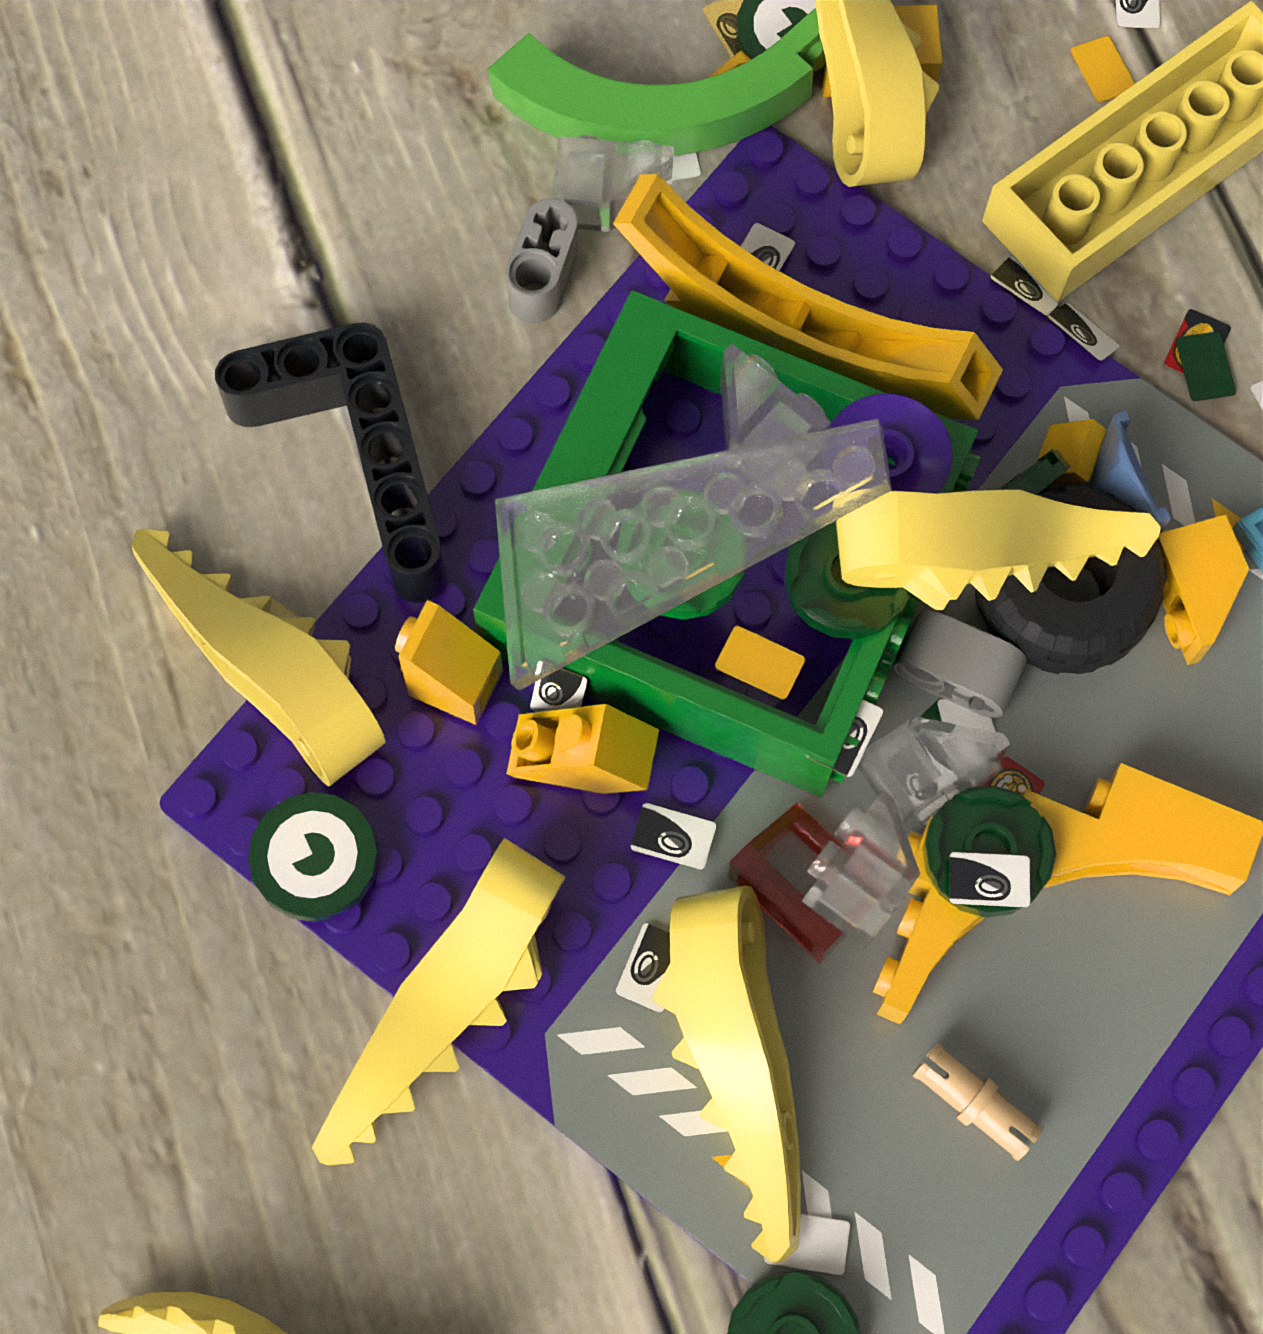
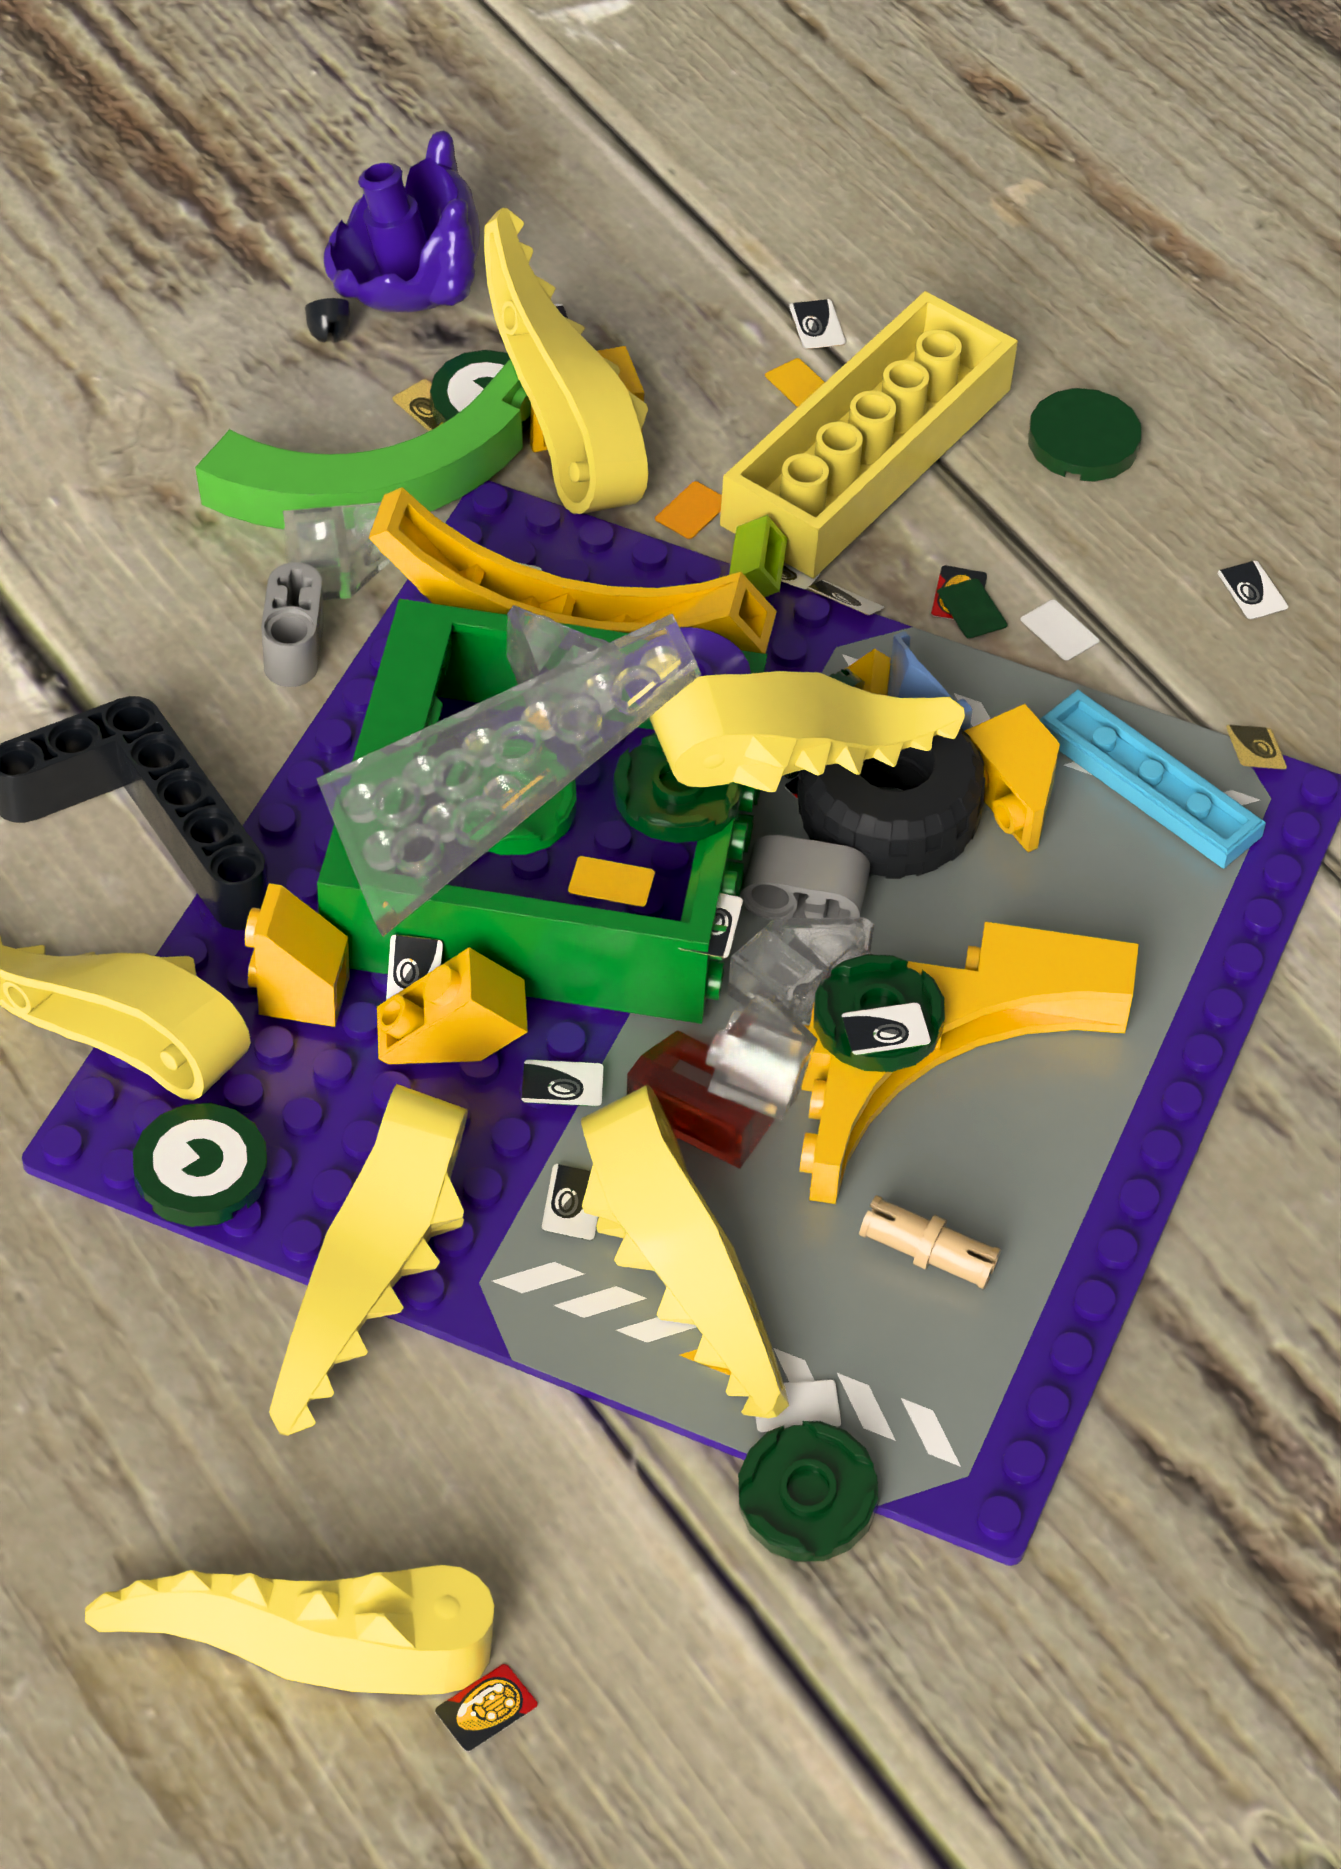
camera: 15 degrees left, 20 degrees down
none -> light orange sticker [655,481,722,539]
none -> lime piece [729,515,787,597]

